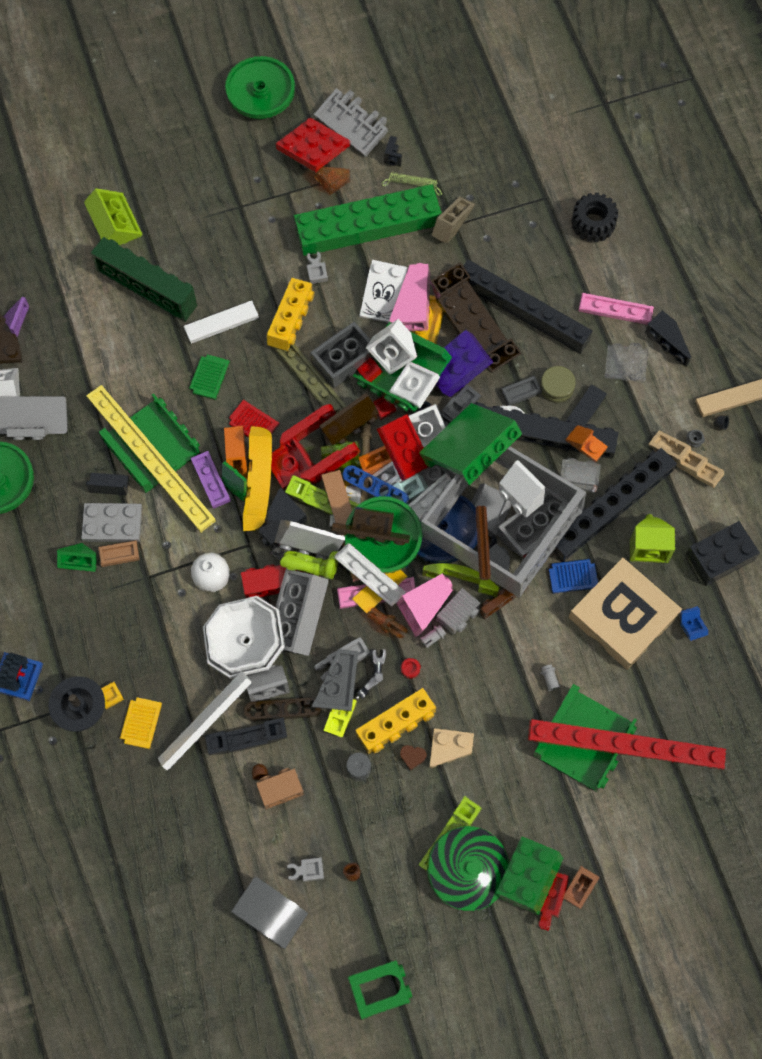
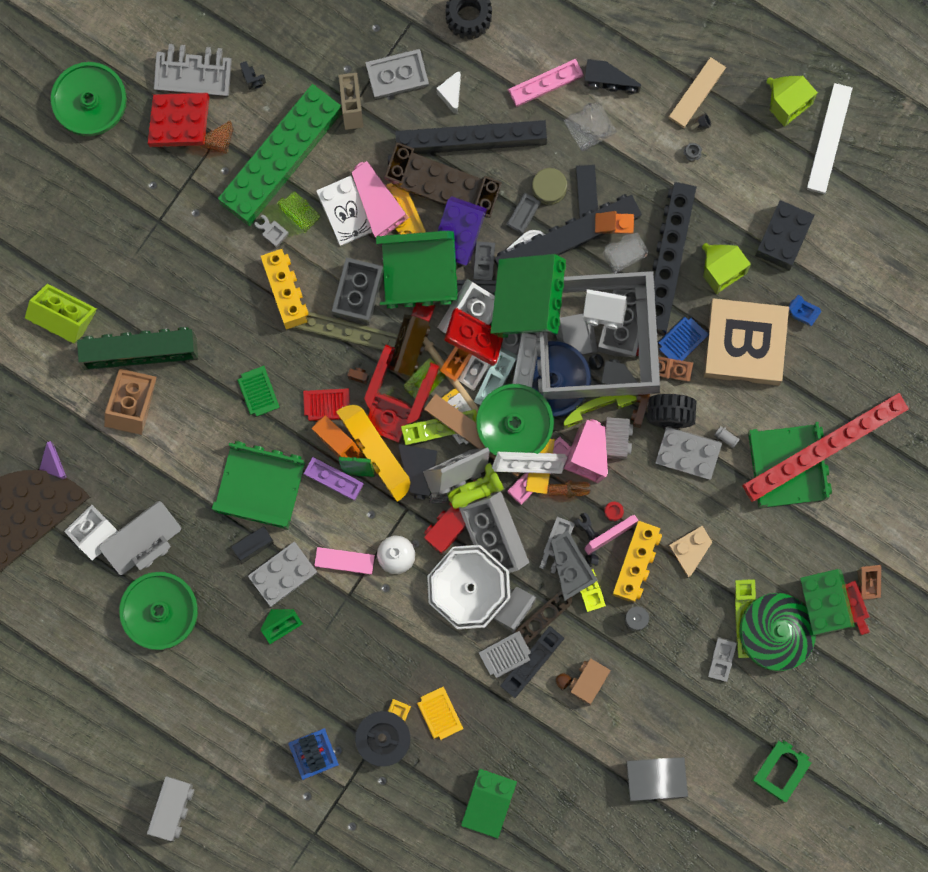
camera: 35 degrees left, 10 degrees up
light yellow plate [87,385,216,533] -> none
medium nougat tile [98,540,140,567] -> none
white tile [158,671,251,770] -> none
white tile [184,301,259,344] -> none
light grey plate [287,857,324,882] -> none
dark brown bracket [331,507,410,545] -> none
blue beam [343,465,409,505] -> none
reddish brown hinge [343,863,361,882] -> none
red tile [357,357,383,382] -> none
white slope [366,319,417,375] -> none
yellowish green piece [382,172,442,196] -> none
white plate [389,362,440,408] -> none
reddish brown tile [400,745,426,771] -> none
light grey pin [420,625,446,648] -> none
reddish brown axle [476,505,491,580] -> none
tan slope [649,430,724,488] -> none
none -> medium nougat slope [104,369,157,435]
none -> clear neon green panel [277,191,320,233]
none -> bright pink tile [315,547,375,575]
none -> reddish brown plate [347,367,369,385]
none -> light grey plate [365,49,429,99]
none -> white slope [437,72,461,114]
none -> green slope [461,769,517,838]
none -> light grey window [479,631,531,678]
none -> bright pink tile [584,515,638,555]
none -> black tyre [647,394,697,428]
none -> light grey plate [656,426,722,480]
none -> nougat slope [658,357,693,381]
none -> light grey slope [708,637,737,682]

